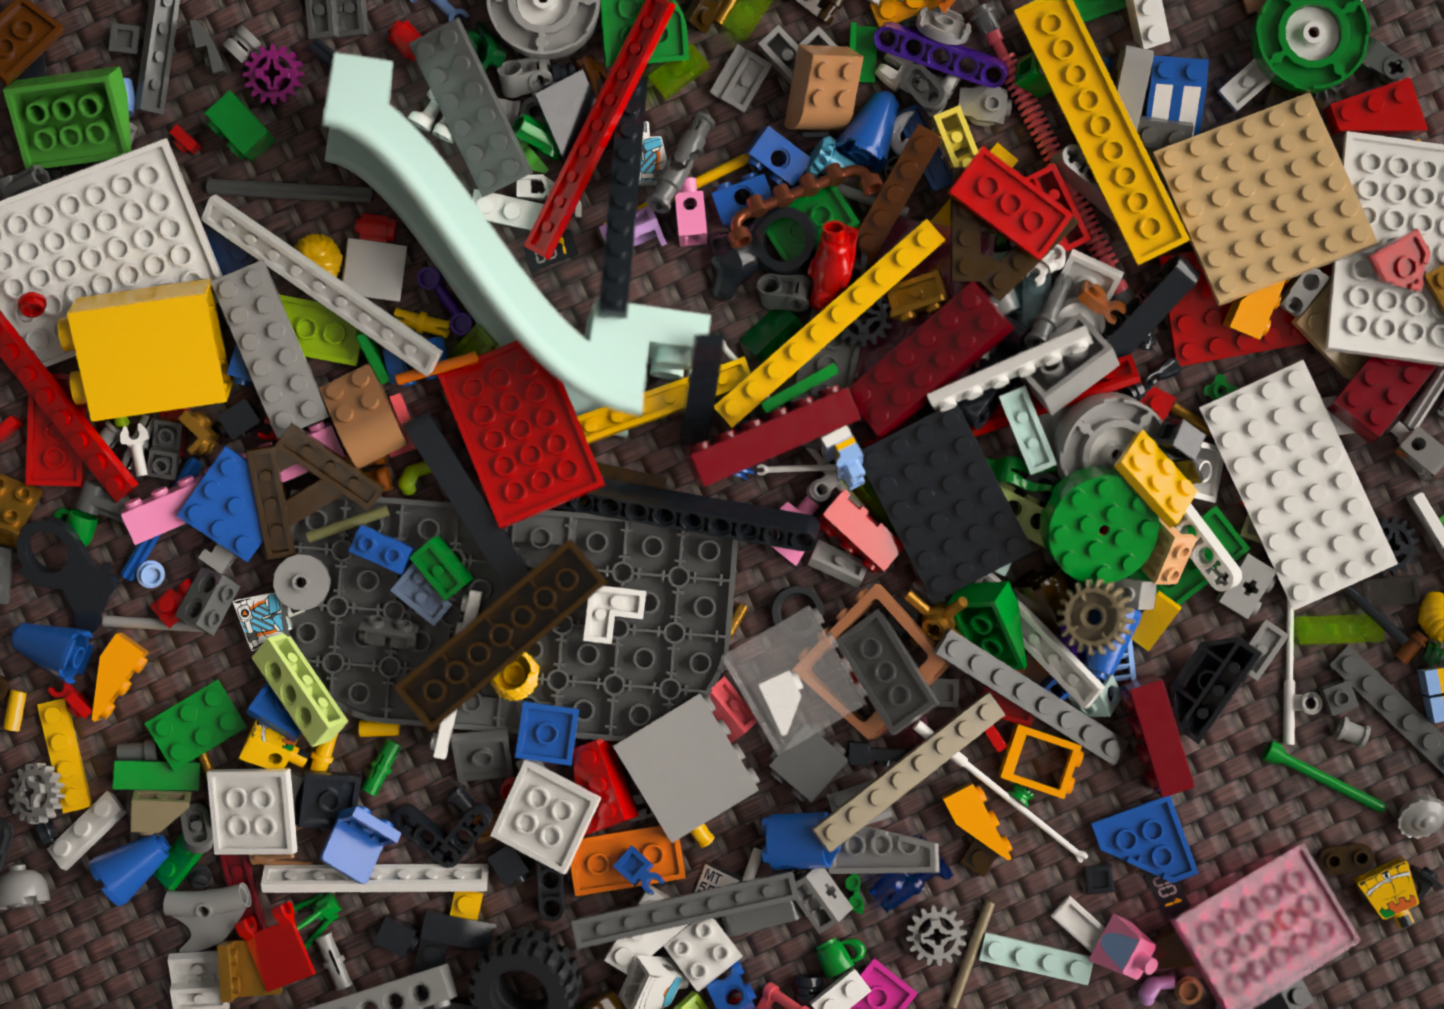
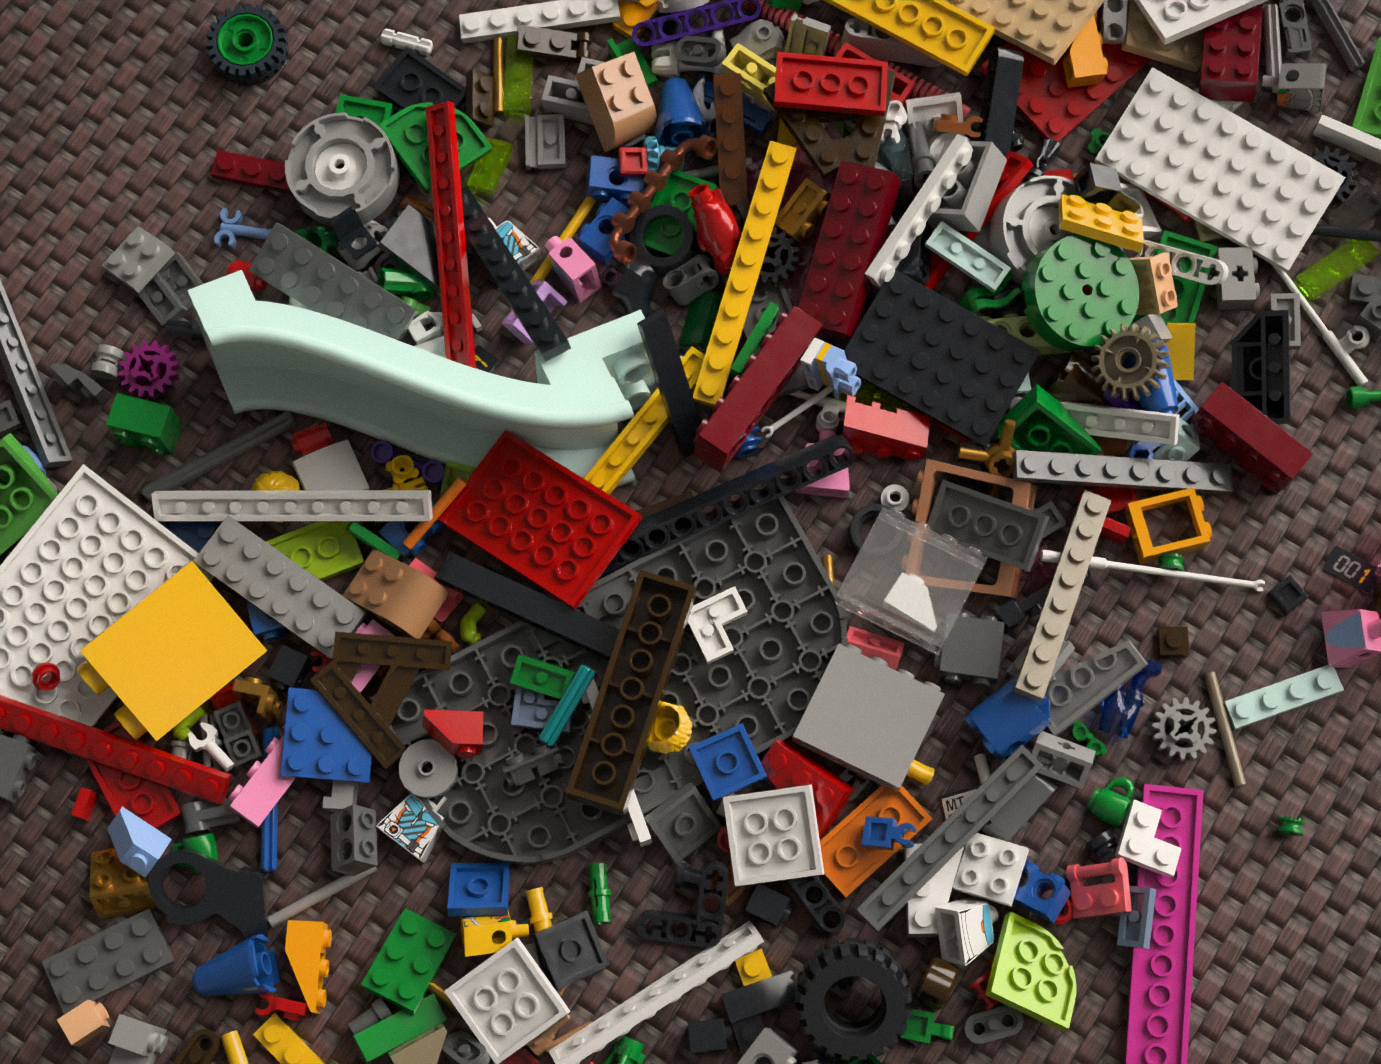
camera: 20 degrees left, 15 degrees down
light blue plate [136,560,165,588] -> none
red plate [150,578,193,629] -> none
red plate [169,124,202,155] -> none
yellowish green brick [252,633,348,747] -> none
olive bar [306,505,390,543] -> none
bracket [320,805,401,884] -> none
blue brick [349,525,416,574] -> none
yellow axle [359,720,400,737] -> none
dark grey piece [646,111,715,213] -> none
light grey plate [808,540,867,588] -> none
light orange slope [941,781,1013,861] -> none
white tile [1050,895,1105,953] -> none
blue plate [1090,796,1199,883] -> none
none -> light blue slope [107,807,172,878]
none -> black bracket [330,206,377,260]
none -> yellow plate [386,455,419,485]
none -> red slope [422,709,483,758]
none -> teal axle [539,665,596,746]
none -> red tile [618,147,648,177]
none -> light grey plate [785,13,831,56]
none -> white plate [881,484,909,513]

